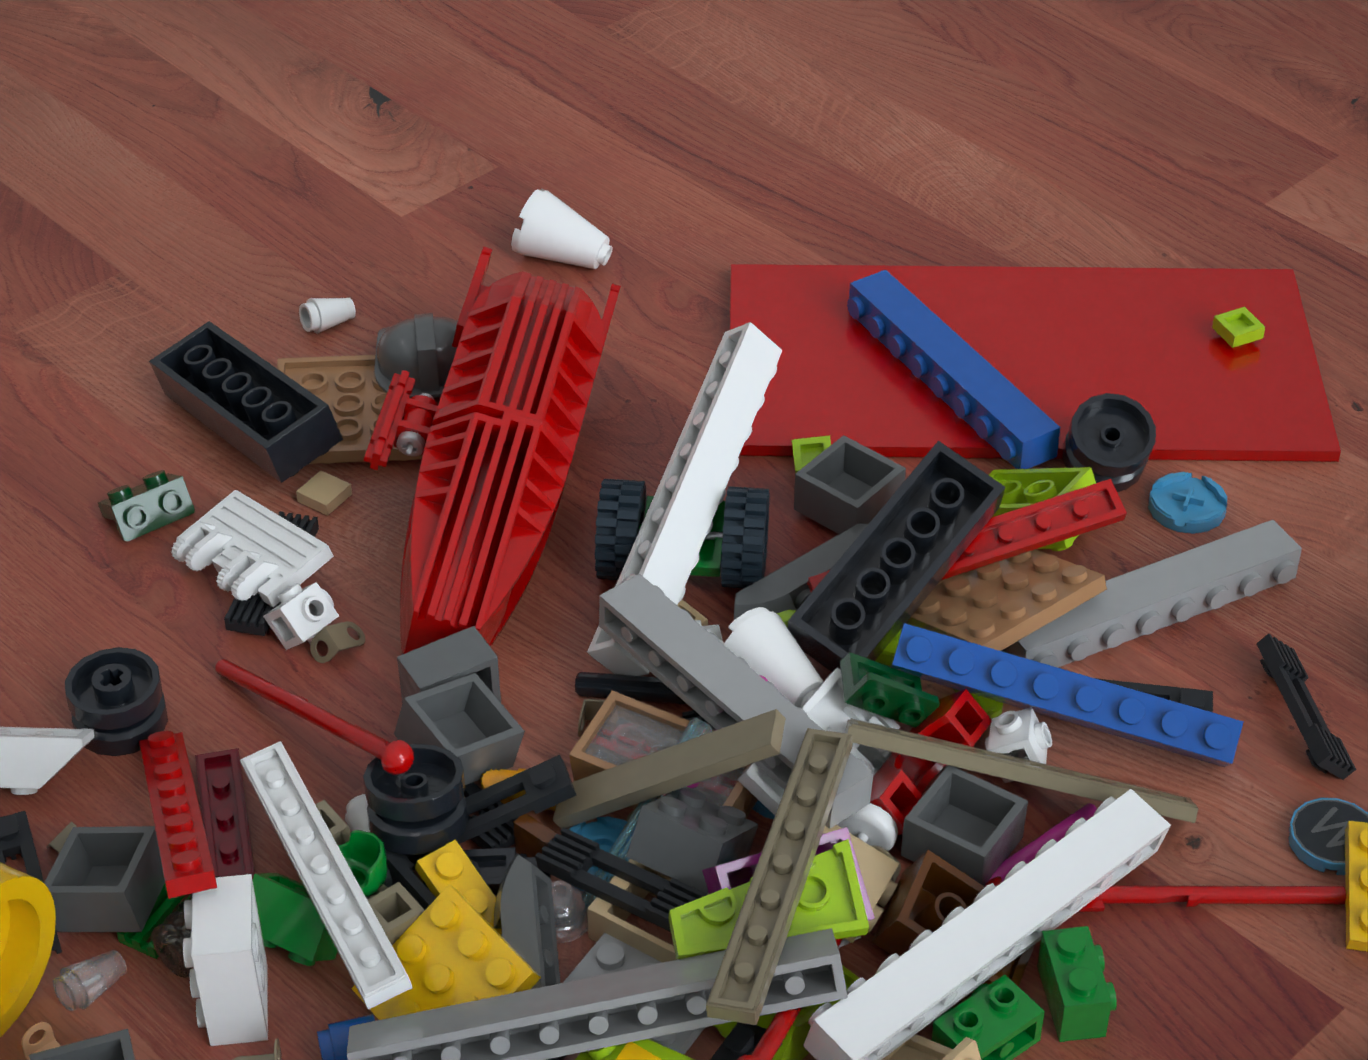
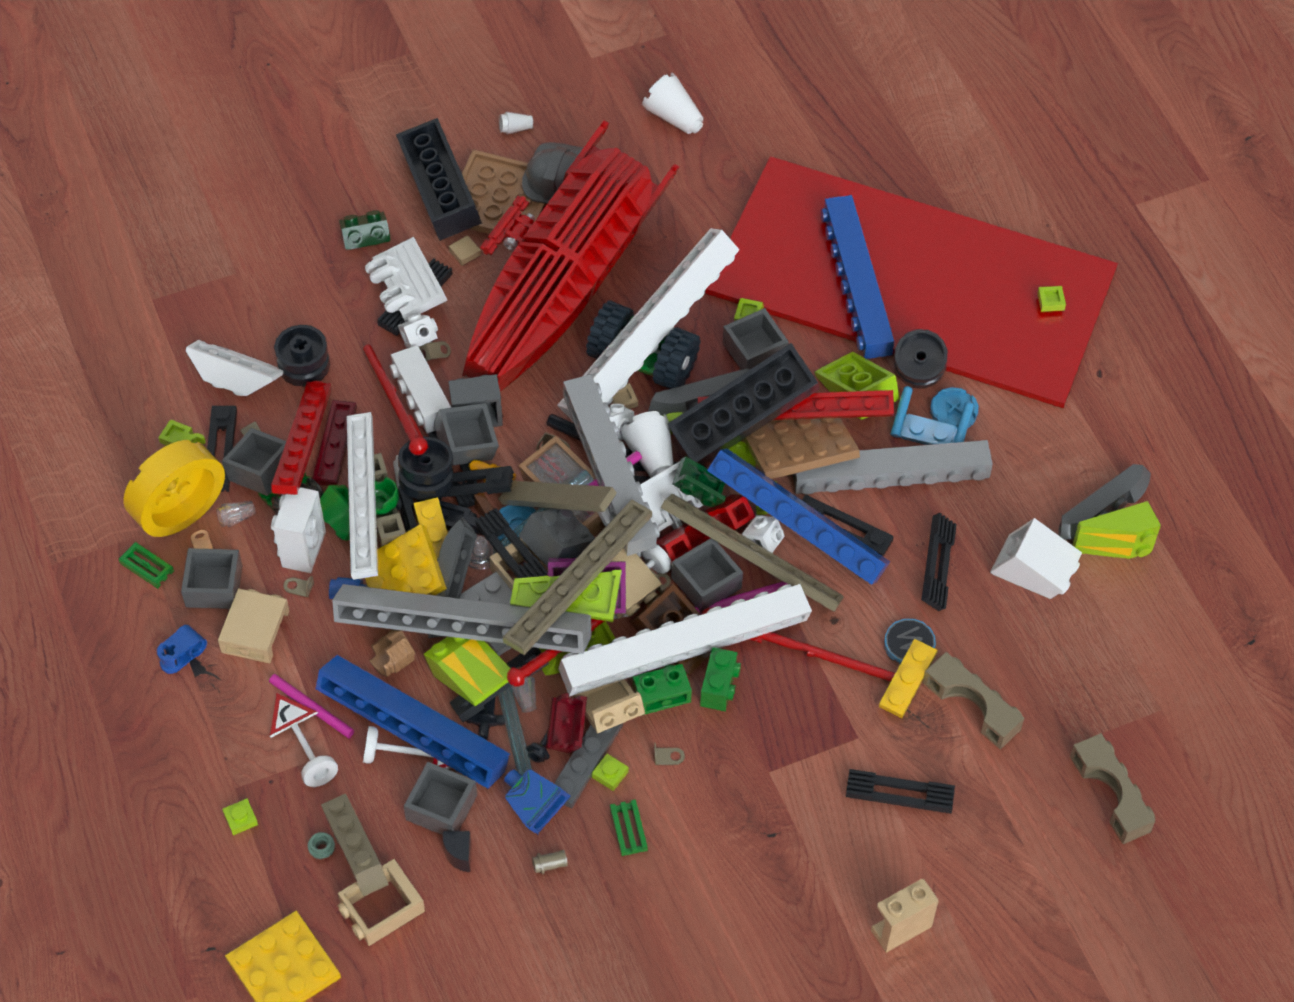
camera: 20 degrees right, 15 degrees up
none -> white brick [389,345,451,433]
none -> dark azure plate [890,386,974,445]

